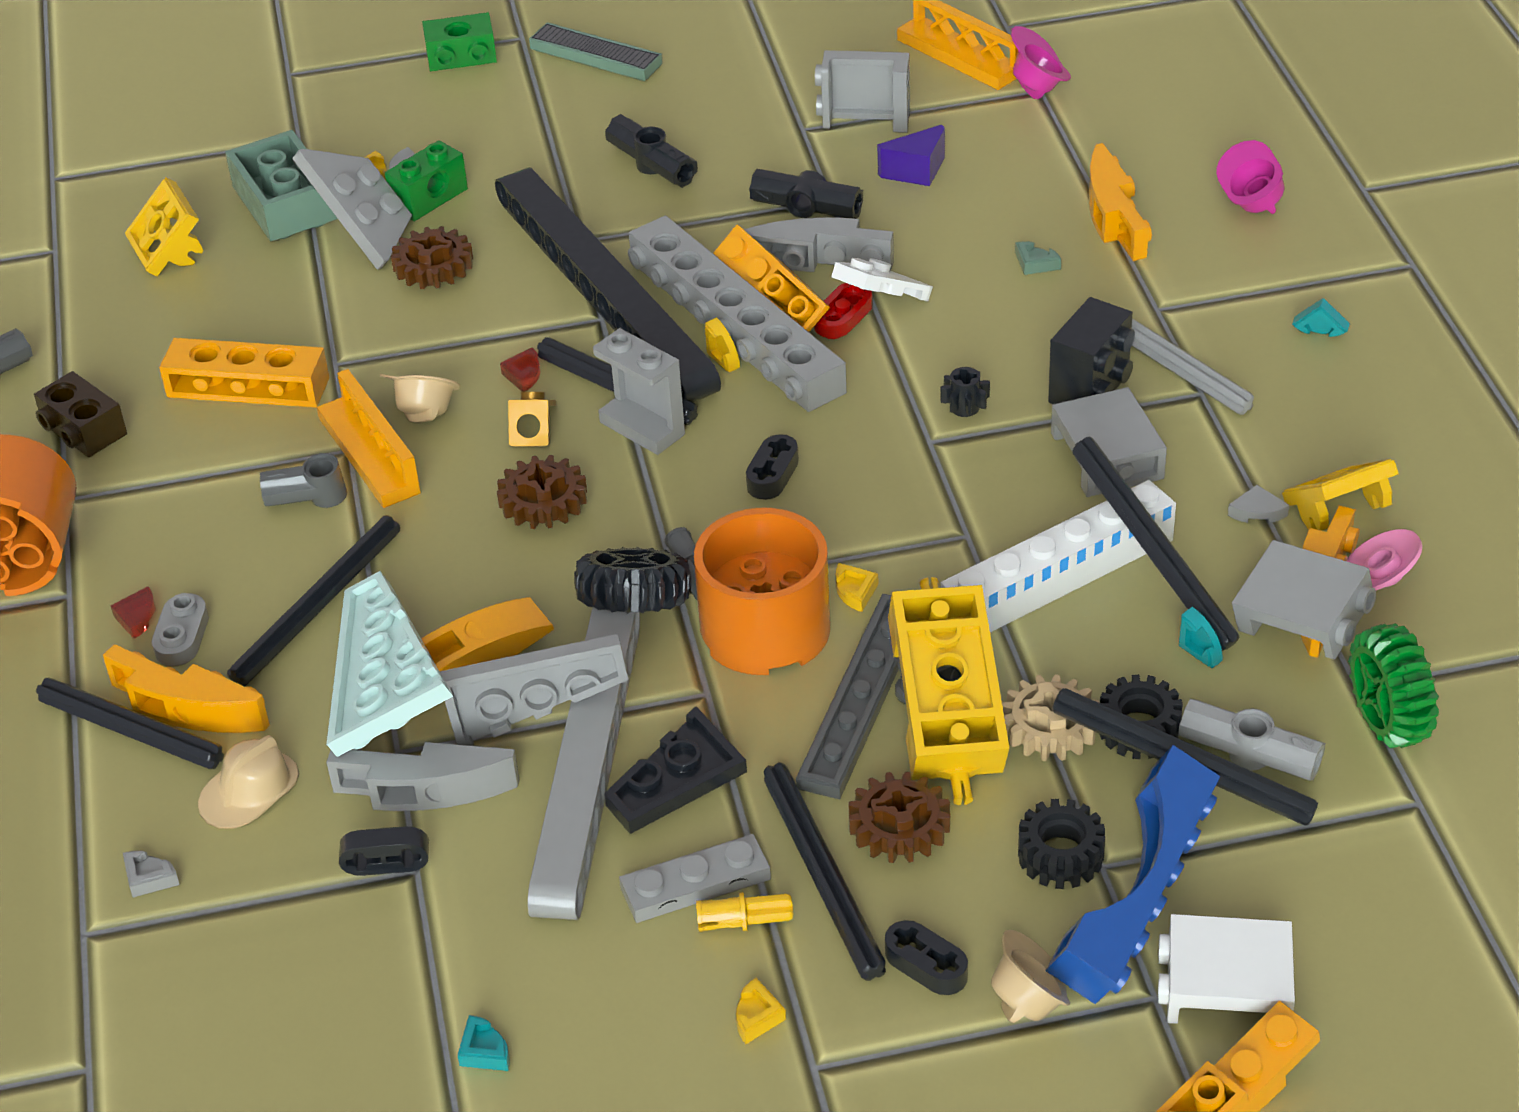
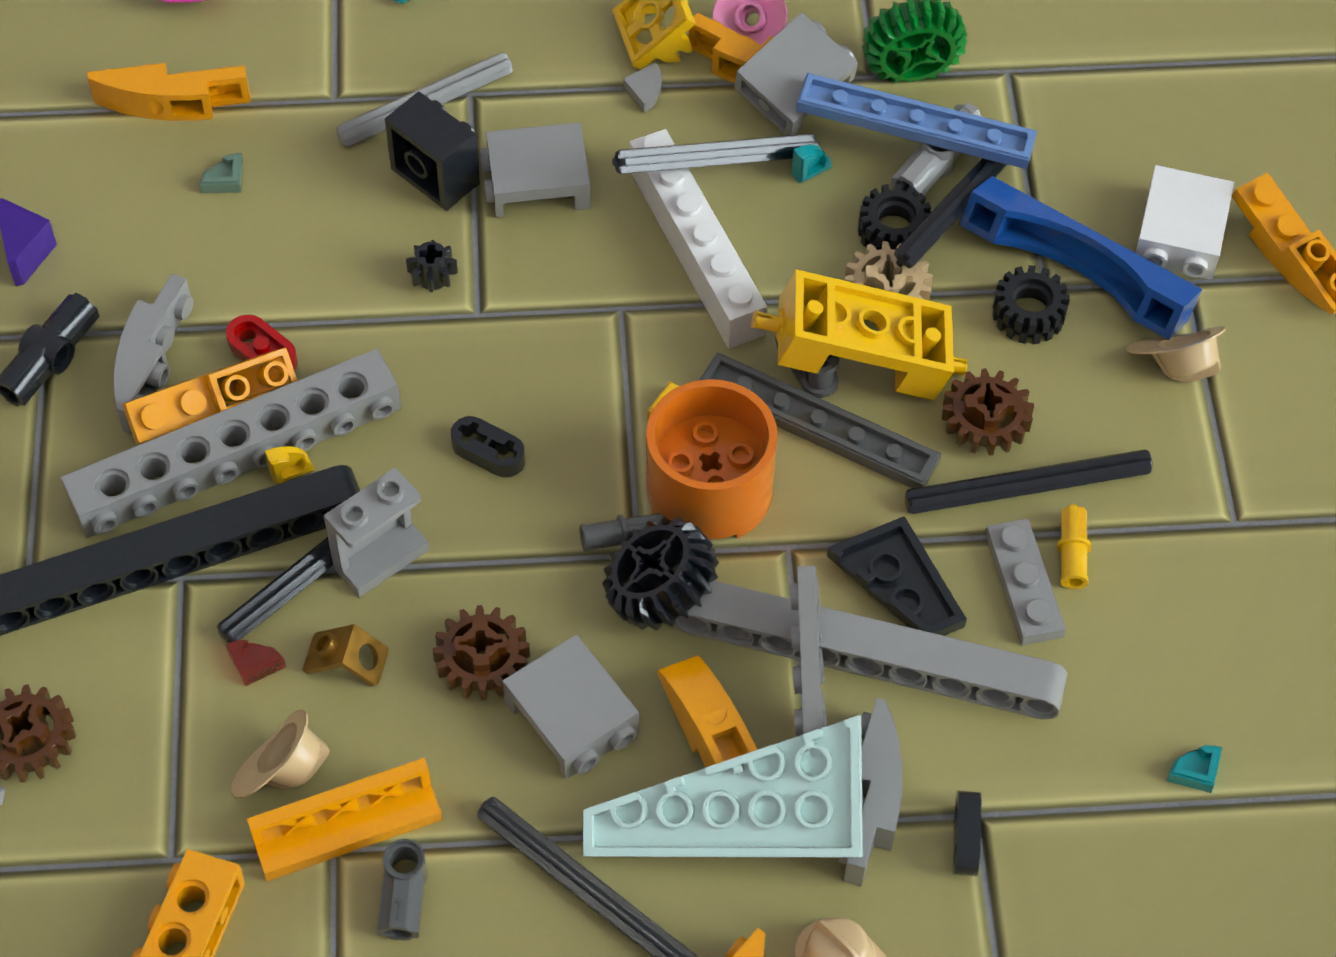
camera: 85 degrees left, 15 degrees up
yellow tile [736,978,786,1044] -> none
white wing [831,258,933,301] -> none
black beam [885,920,968,995] -> none
none -> light grey panel [502,634,639,779]
none -> medium blue tile [796,73,1037,169]

